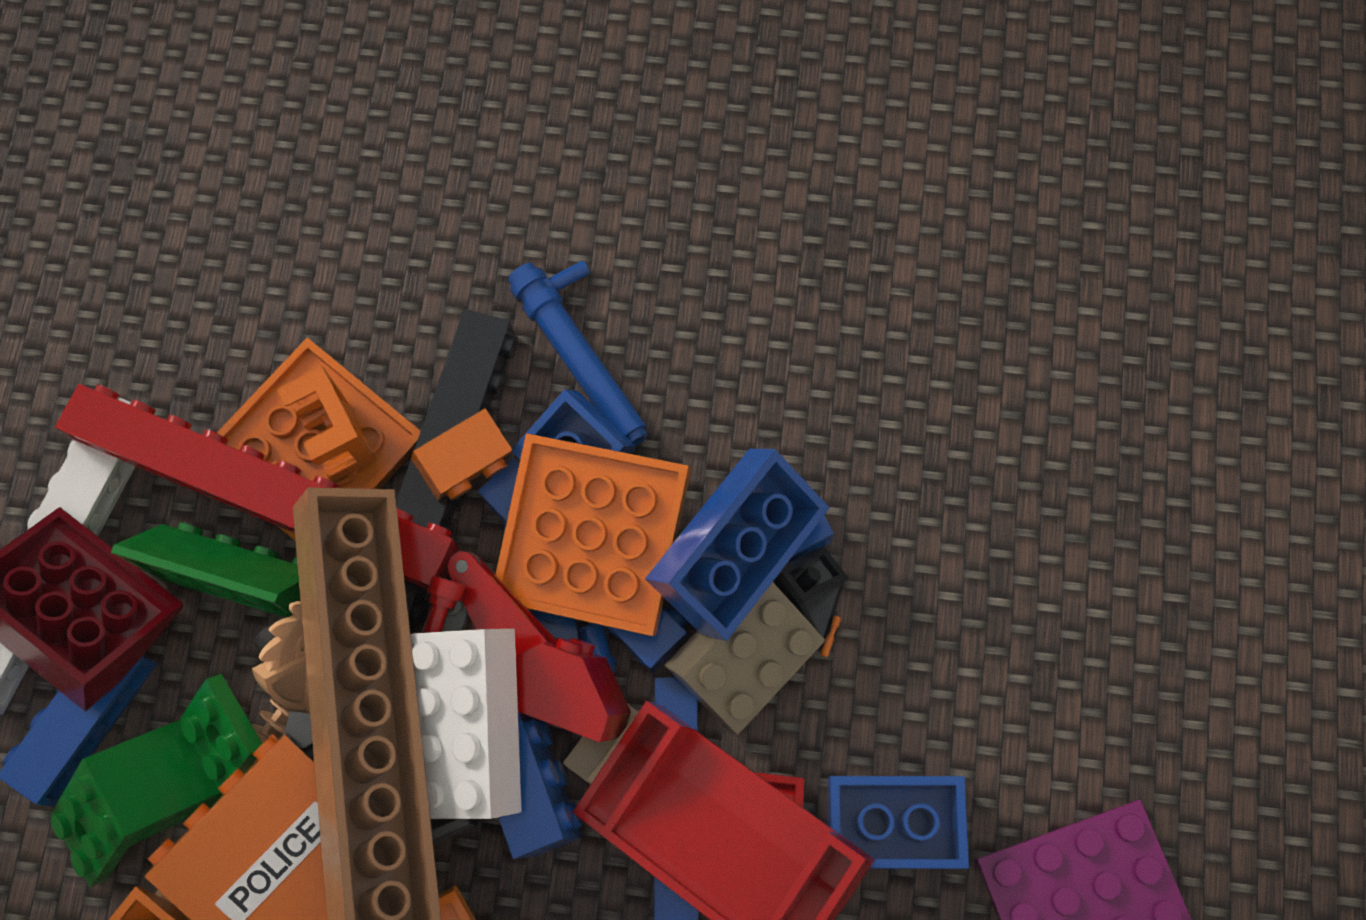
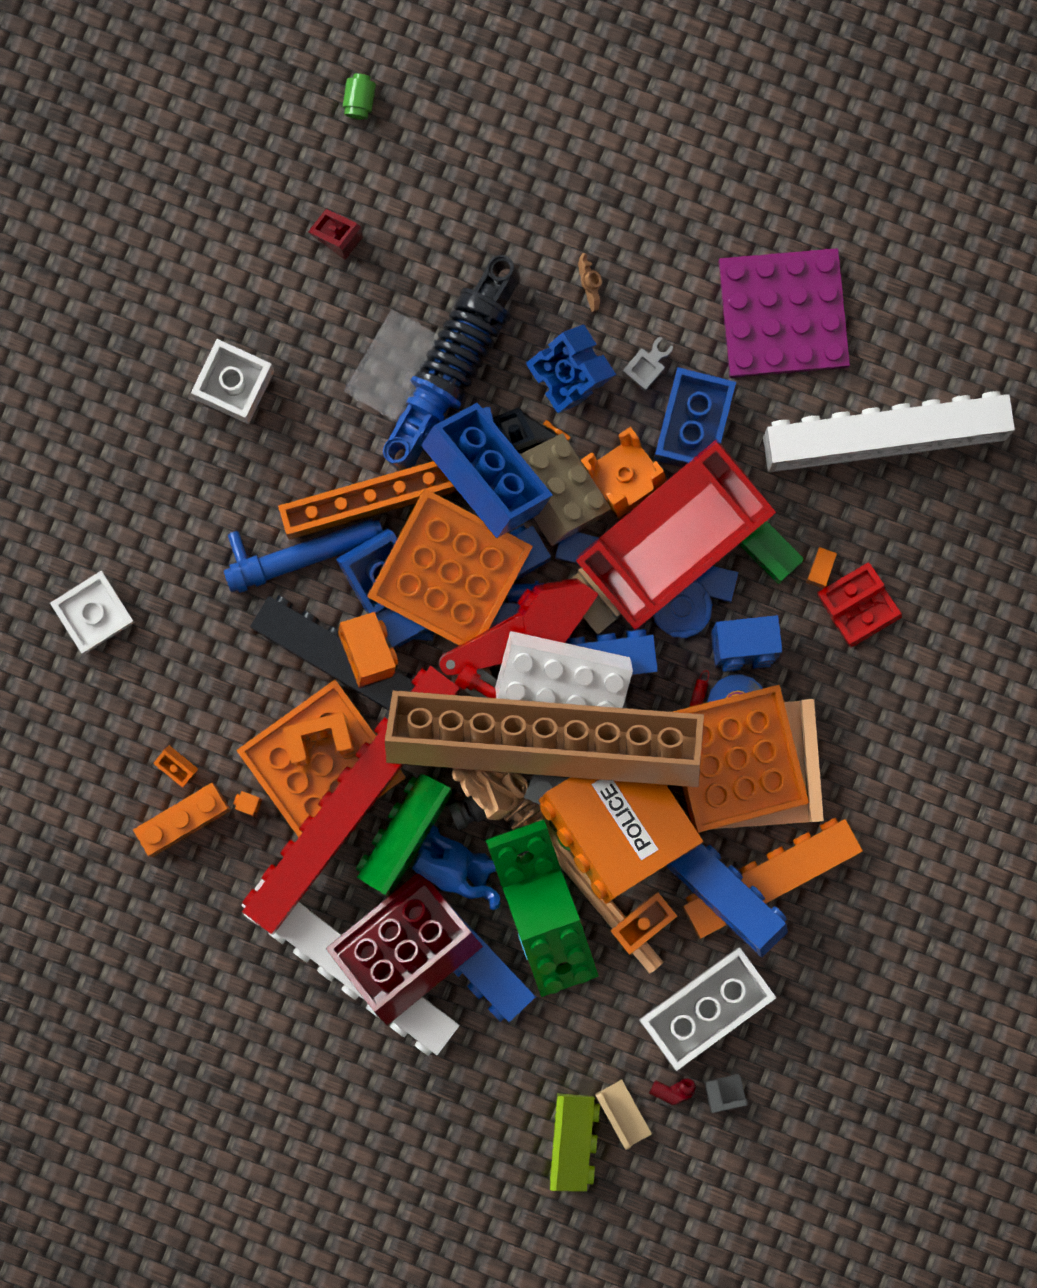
camera: 80 degrees left, 10 degrees up
none -> white plate [50,571,135,655]
none -> orange brick [133,783,231,858]
none -> orange piece [153,745,198,788]
none -> white brick [191,339,274,424]
none -> orange piece [233,791,263,817]
none -> orange brick [278,461,458,540]
none -> dark red slope [308,209,363,260]
none -> bright green brick [342,73,376,120]
none -> clear piece [344,309,438,421]
none -> black piece [383,255,521,471]
none -> blue animal [412,825,501,910]
none -> blue brick [526,324,616,413]
none -> medium nougat piece [578,253,602,312]
none -> orange panel [581,426,667,519]
none -> light grey plate [622,337,673,392]
none -> blue tile [653,580,712,638]

